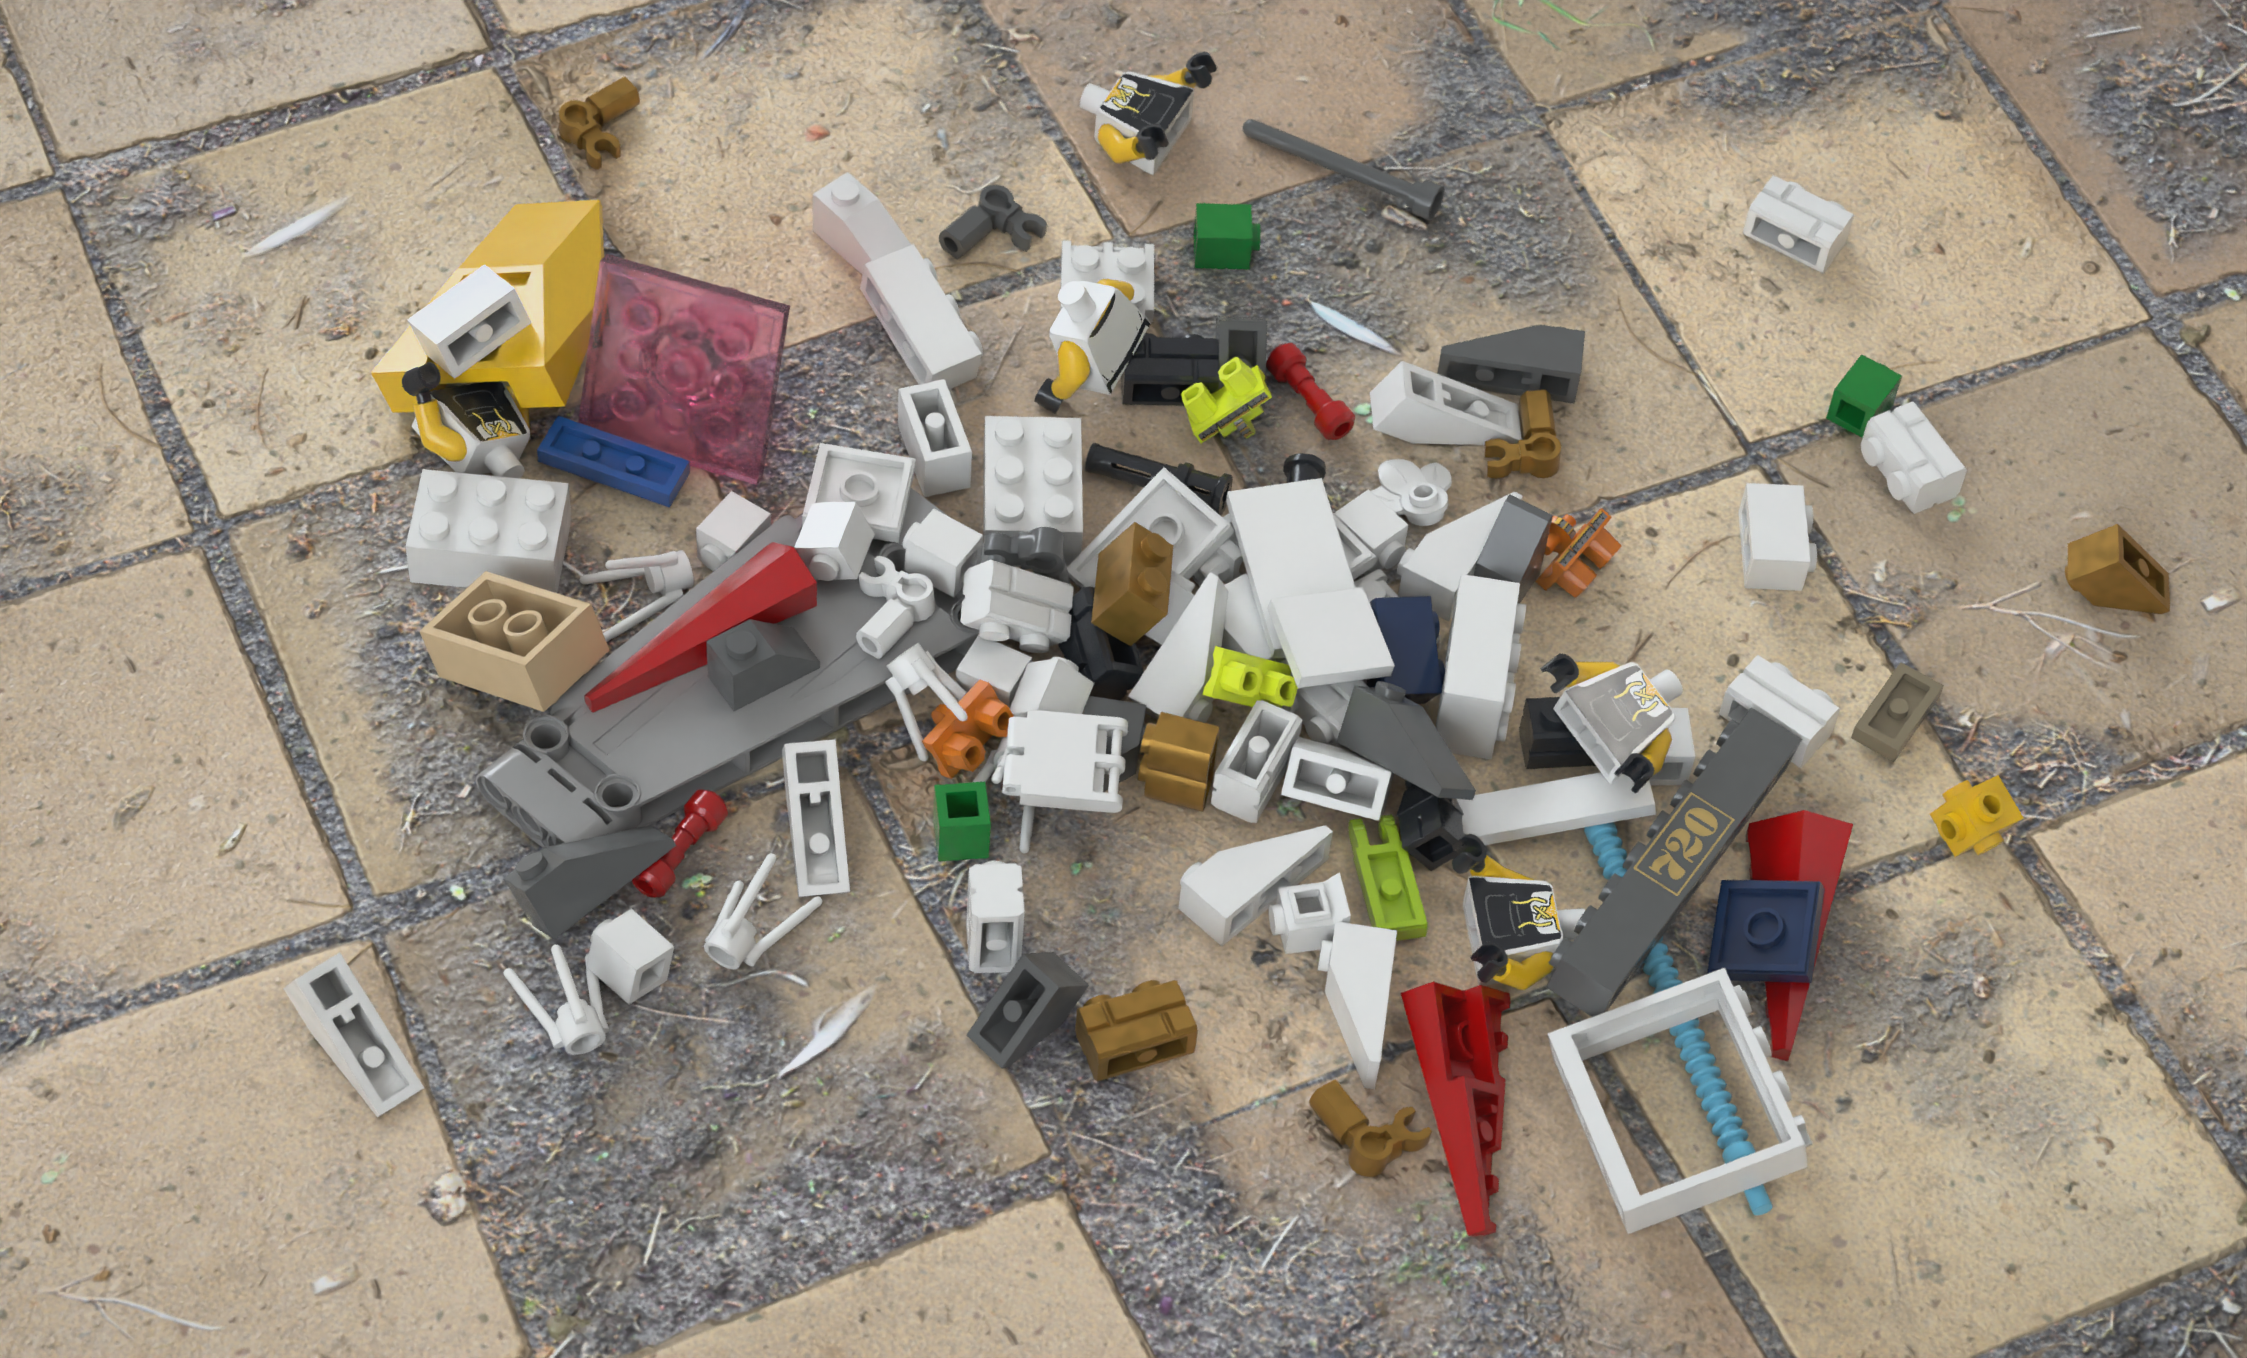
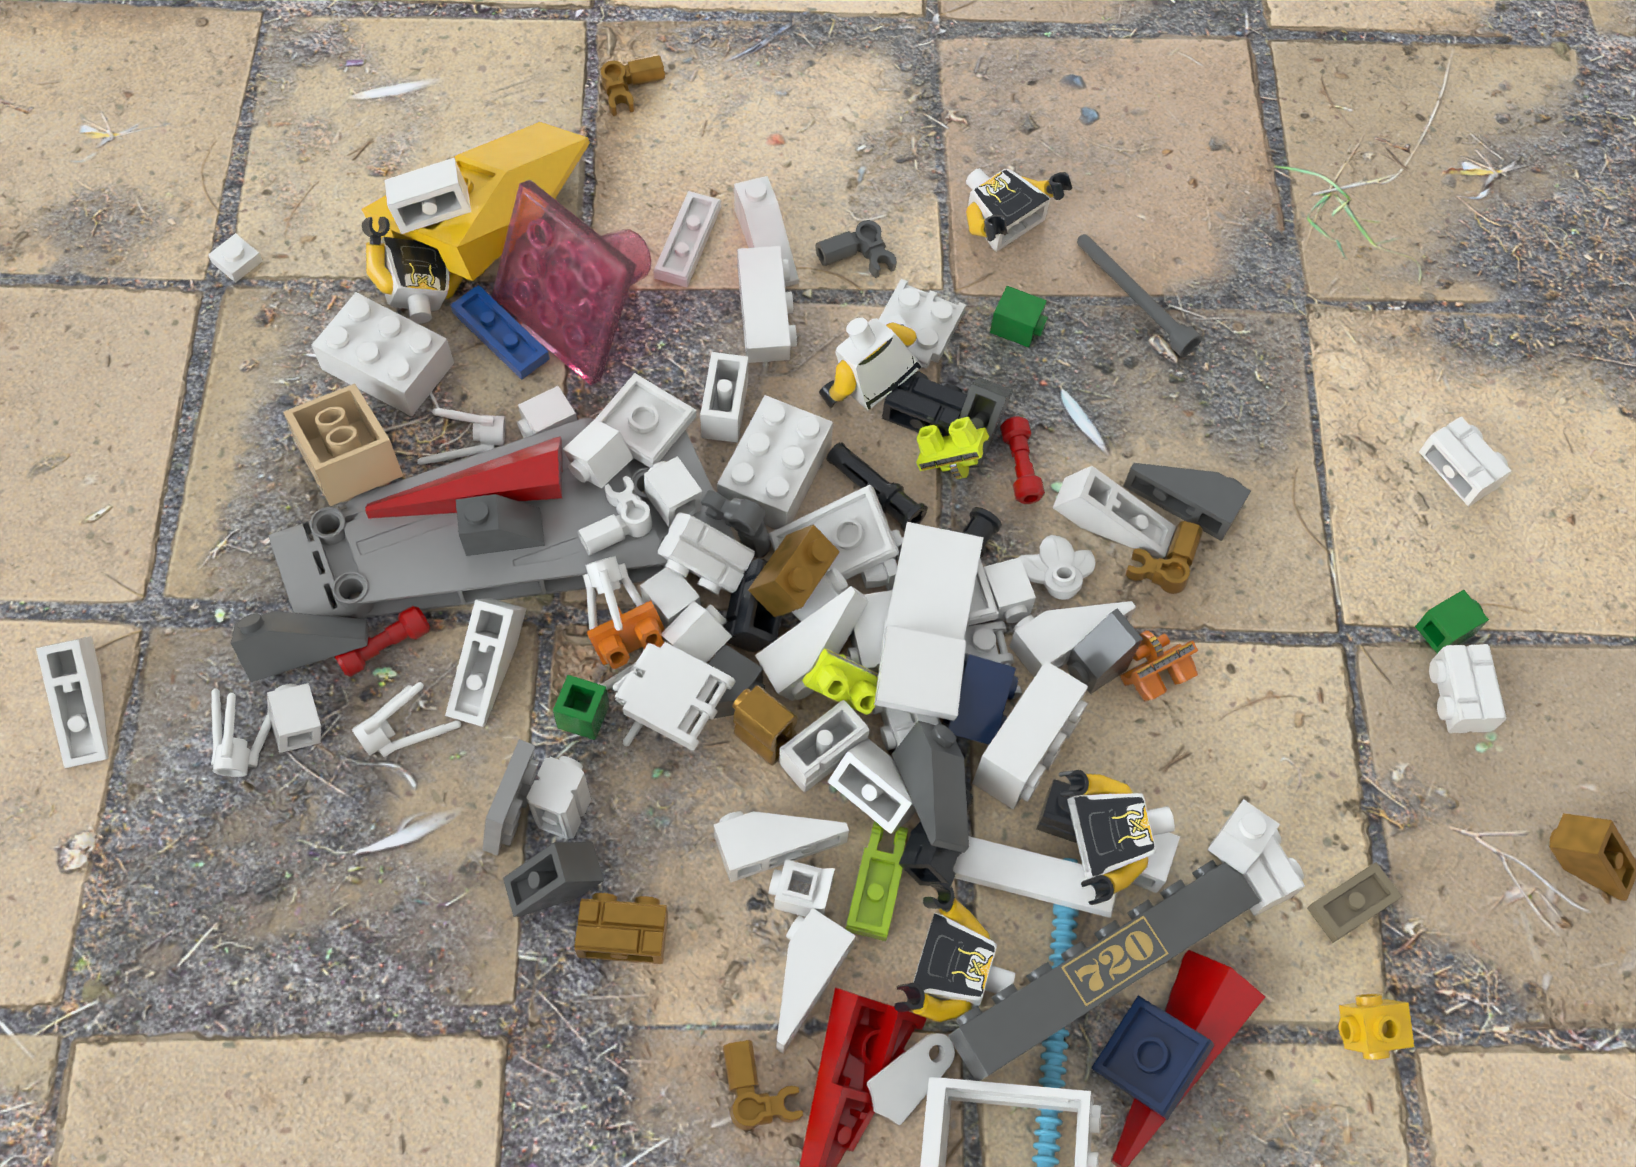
camera: 25 degrees right, 10 degrees up
white brick [1738,483,1817,591] -> none
none -> white plate [208,233,263,283]
none -> light grey plate [482,739,539,856]
none -> white tile [653,191,721,288]
none -> white piece [867,1033,955,1125]
none -> white brick [1207,799,1280,874]

